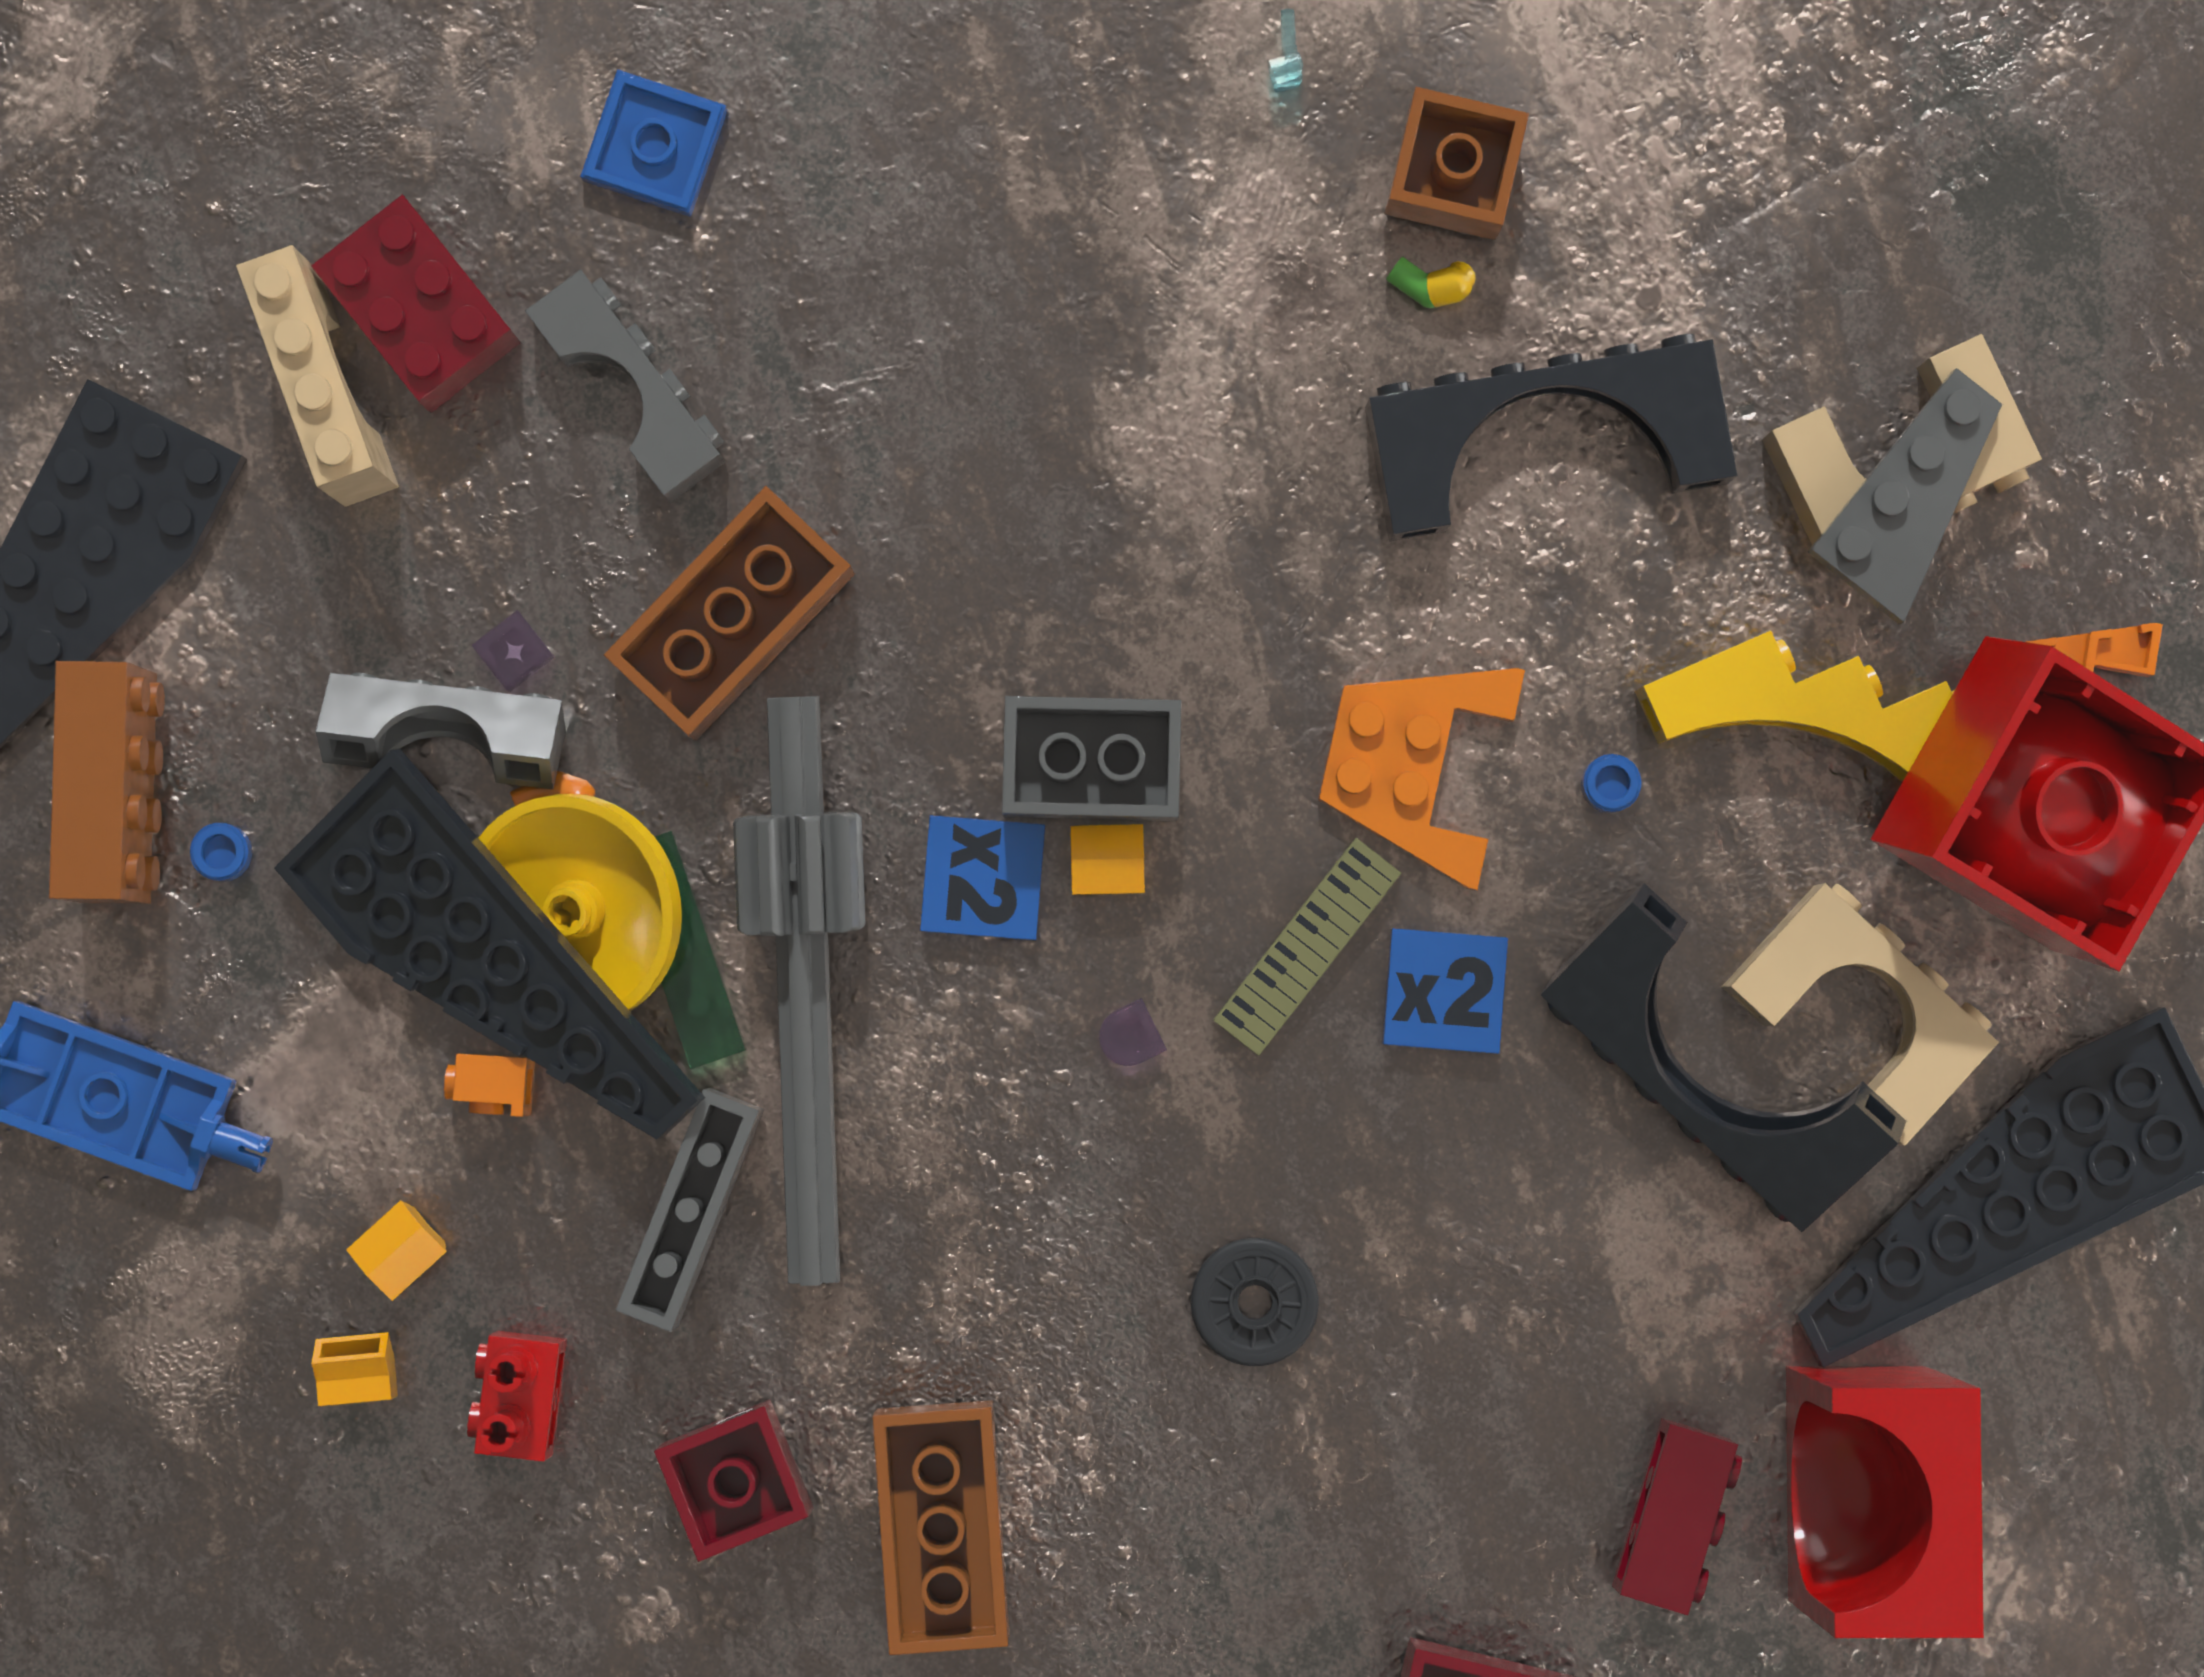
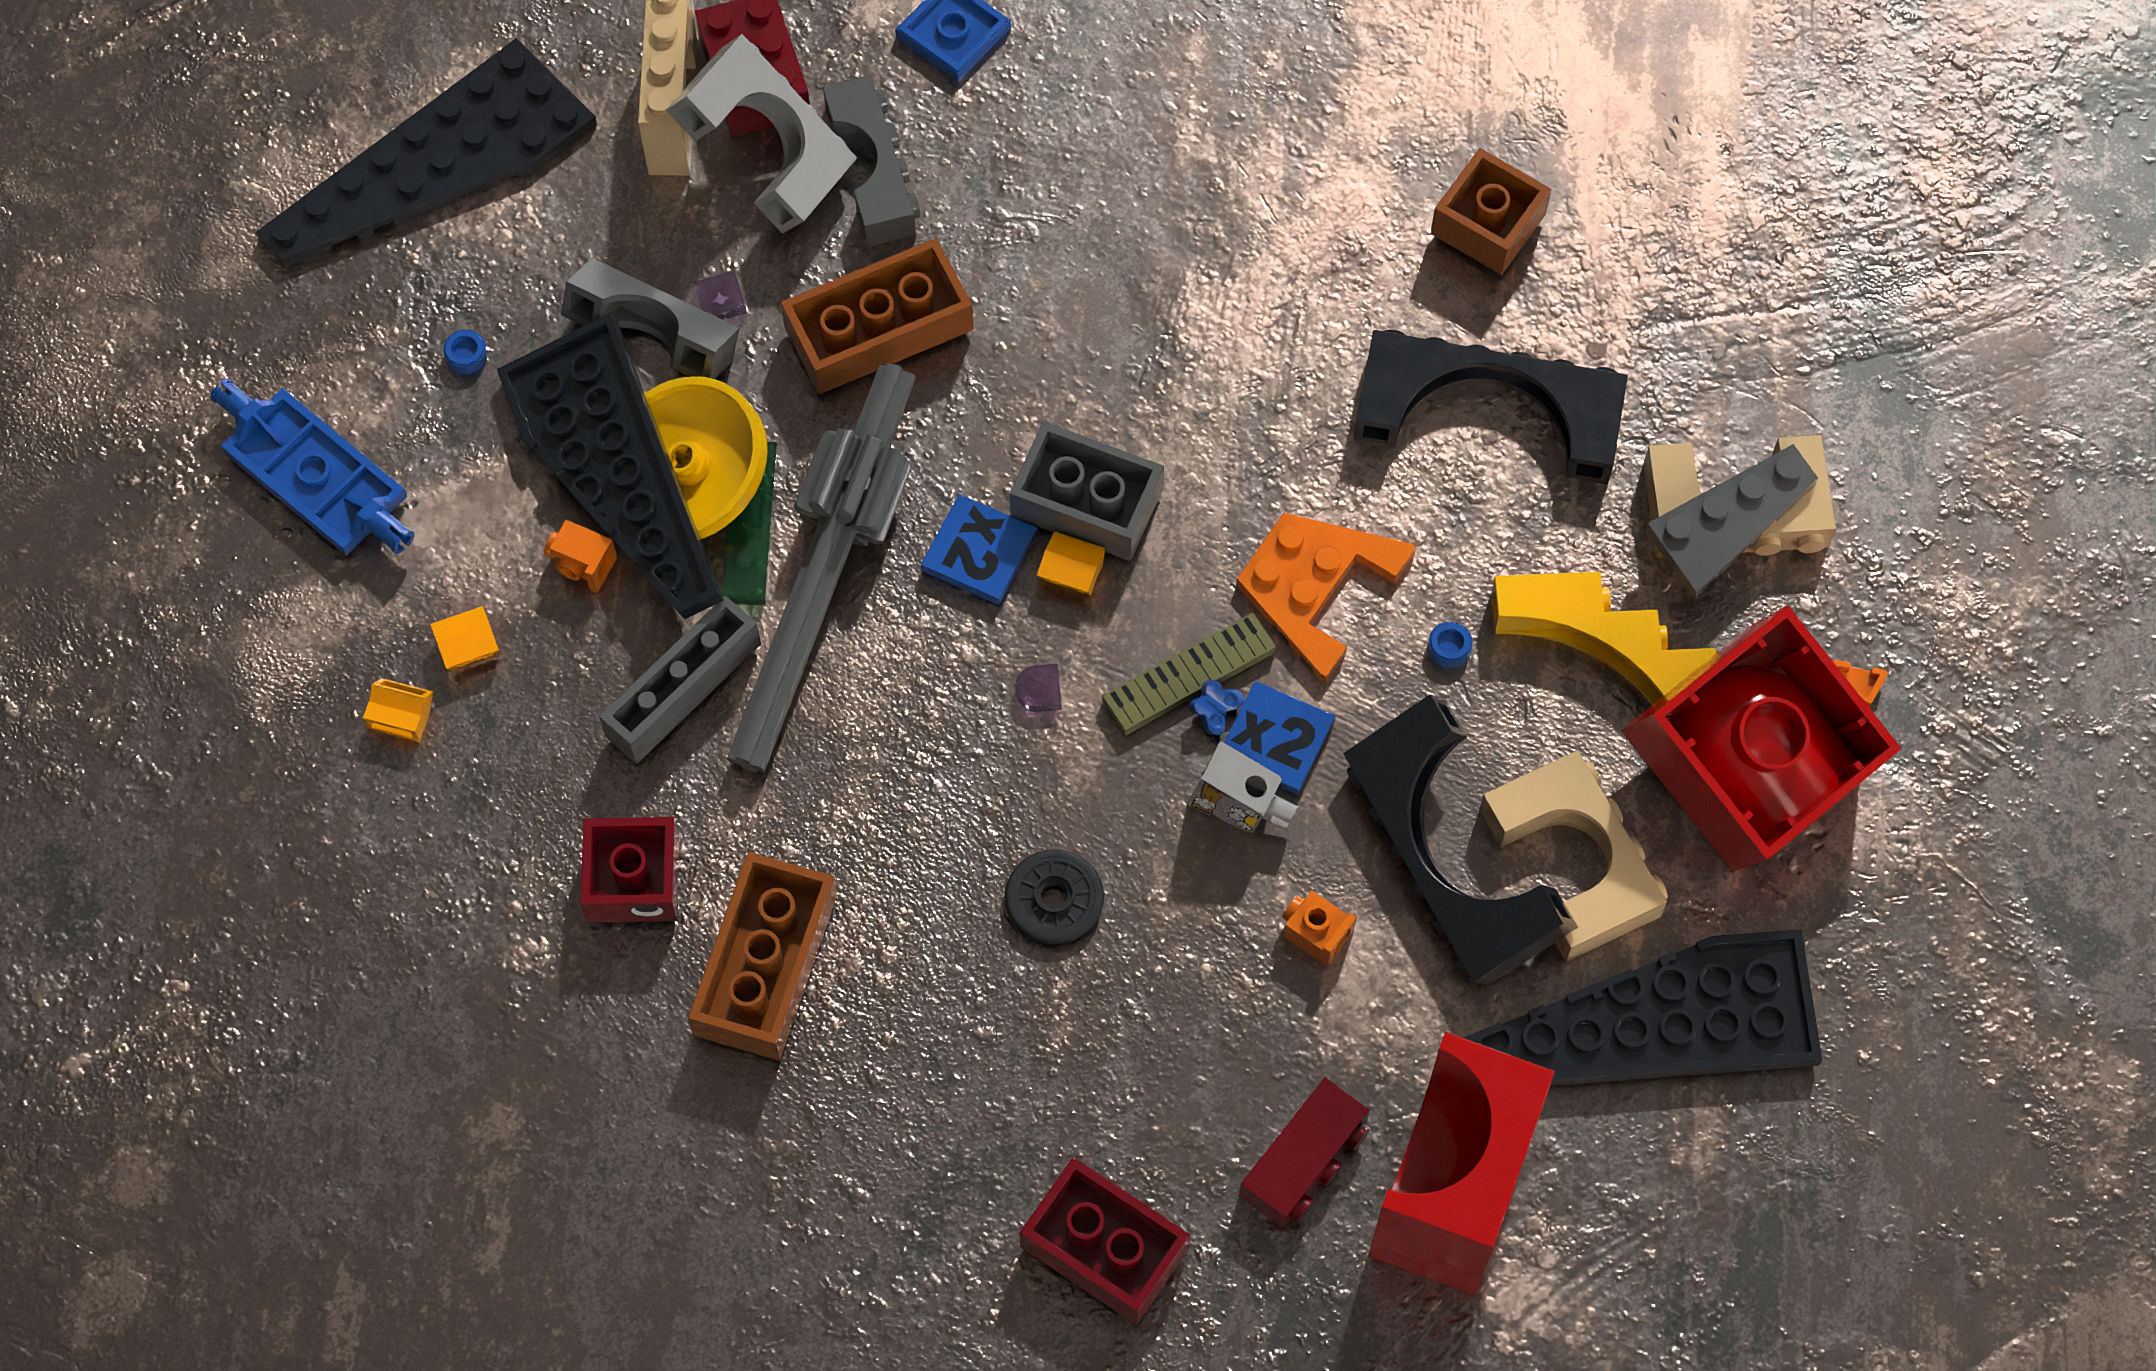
camera: 25 degrees right, 20 degrees down
dark orange brick [49,661,165,904] -> none
red brick [467,1331,567,1462] -> none
clear light blue hand [1267,9,1303,93] -> none
arm [1386,256,1476,309] -> none
none -> light grey arch [666,34,857,234]
none -> light grey torso [1187,741,1298,833]
none -> blue piece [1189,680,1244,735]
none -> orange brick [1282,890,1357,967]

